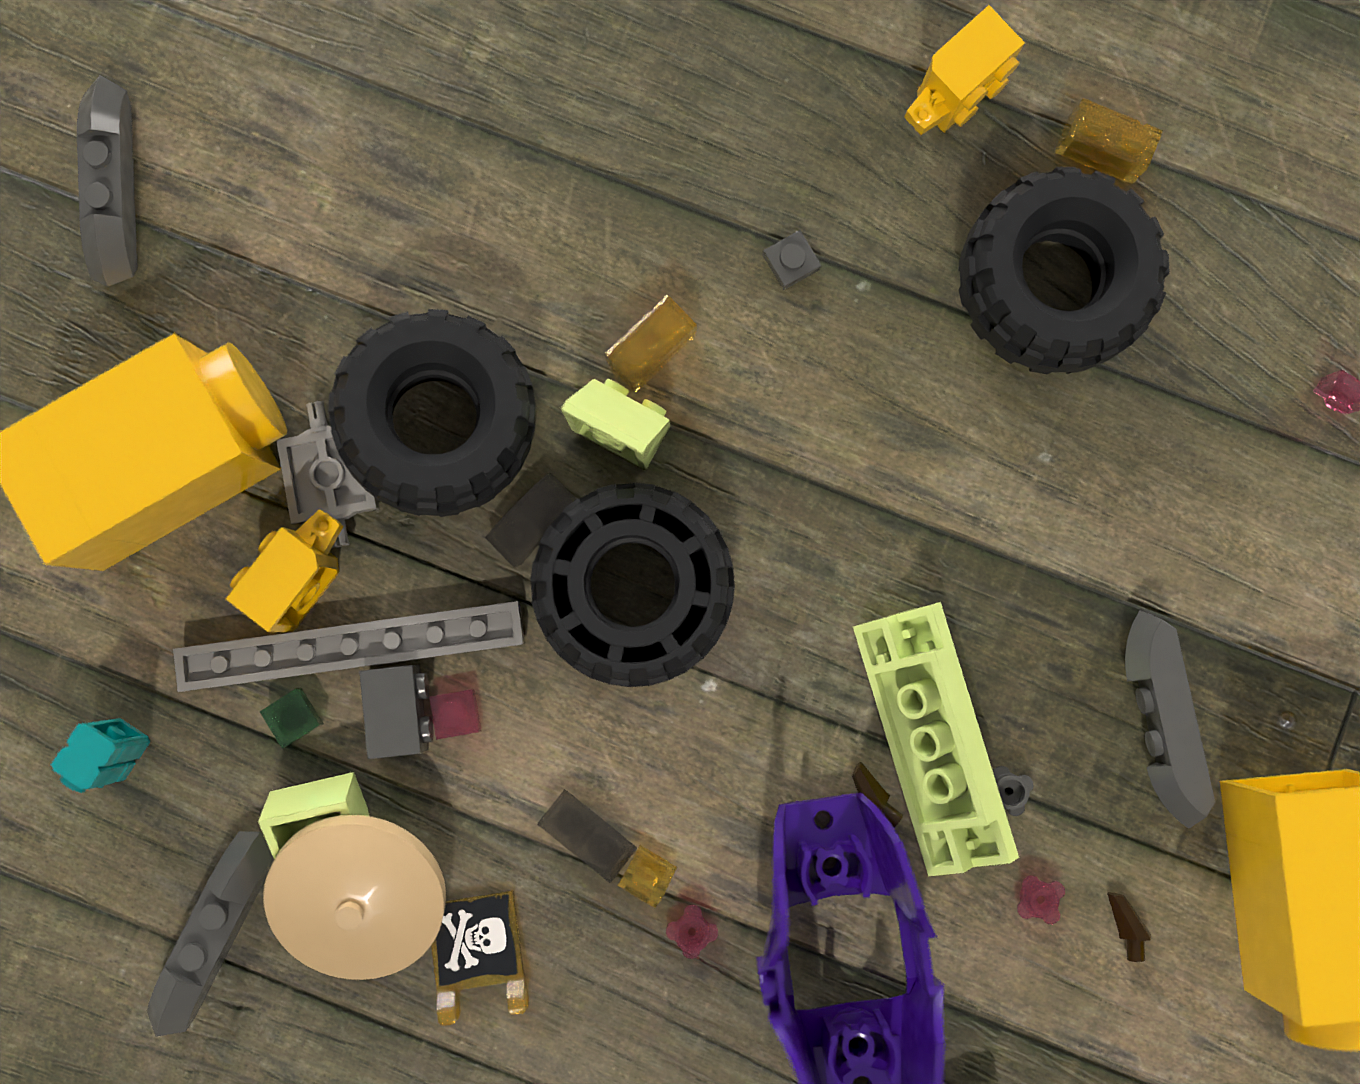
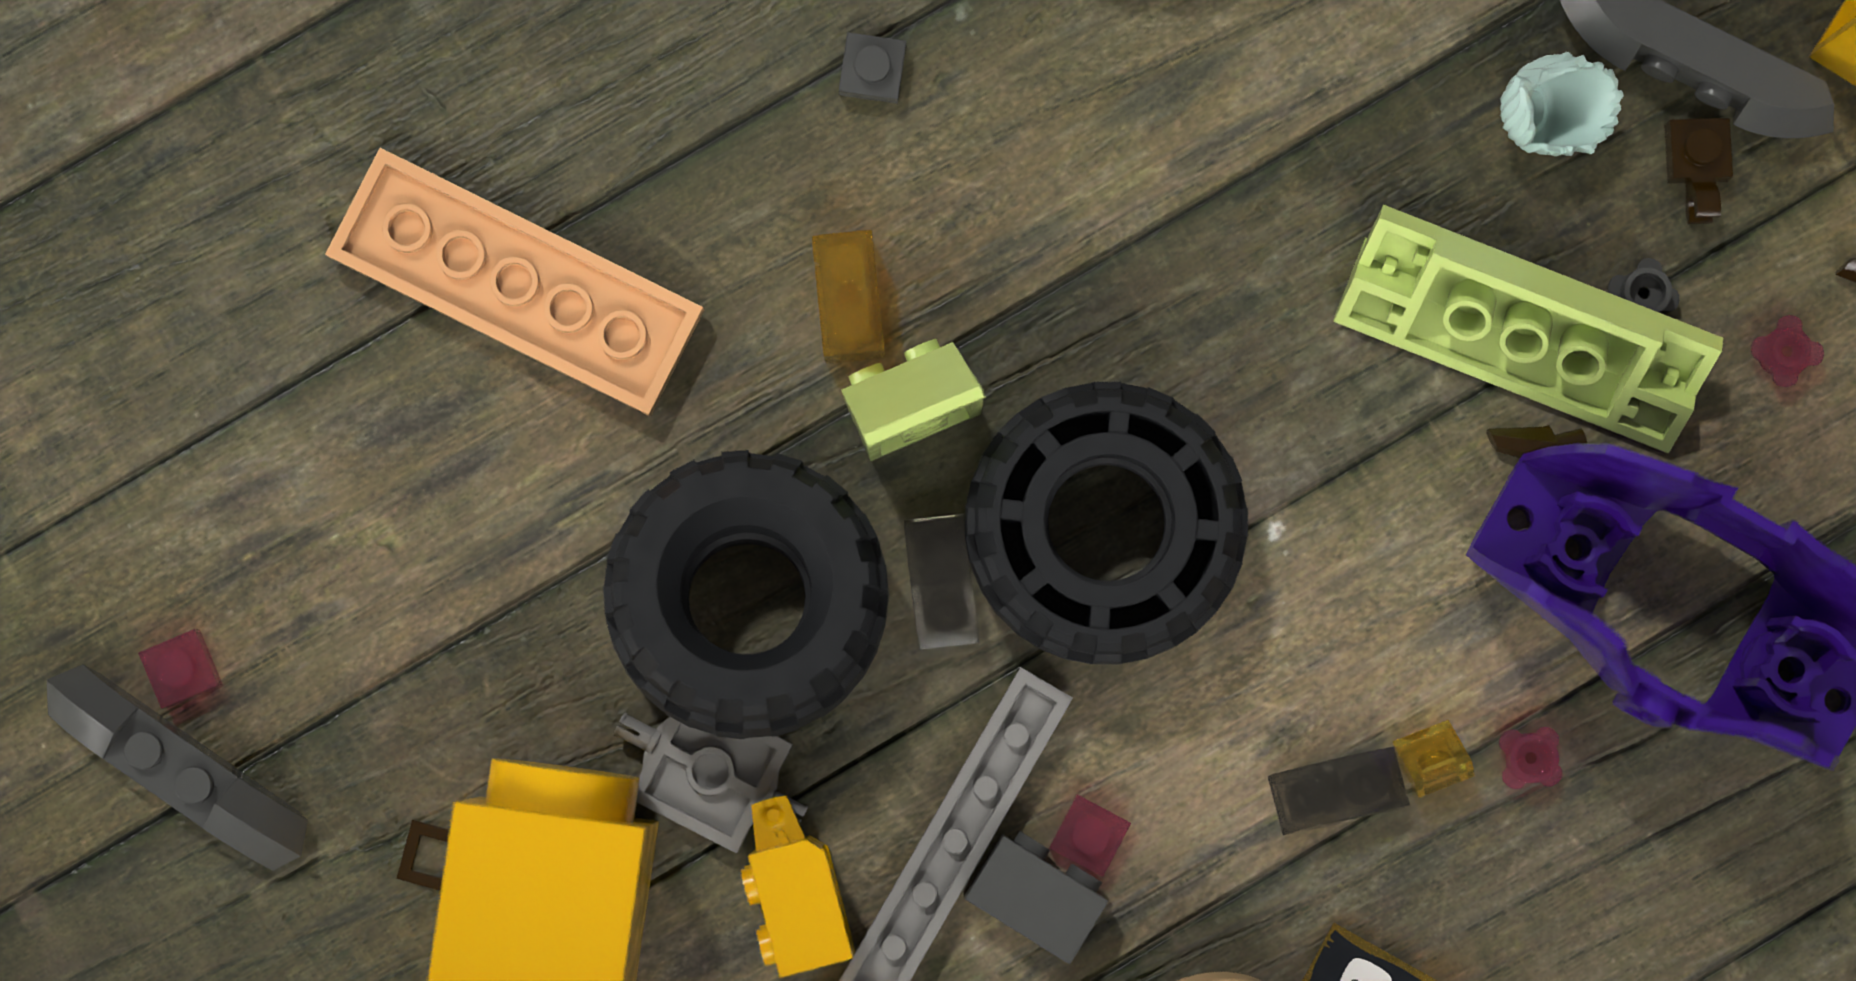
camera: 55 degrees left, 0 degrees up
none -> clear pink plate [138,629,223,709]
none -> light nougat plate [325,148,704,417]
none -> light aqua hair [1500,52,1624,157]
none -> dark brown plate [1665,118,1733,224]

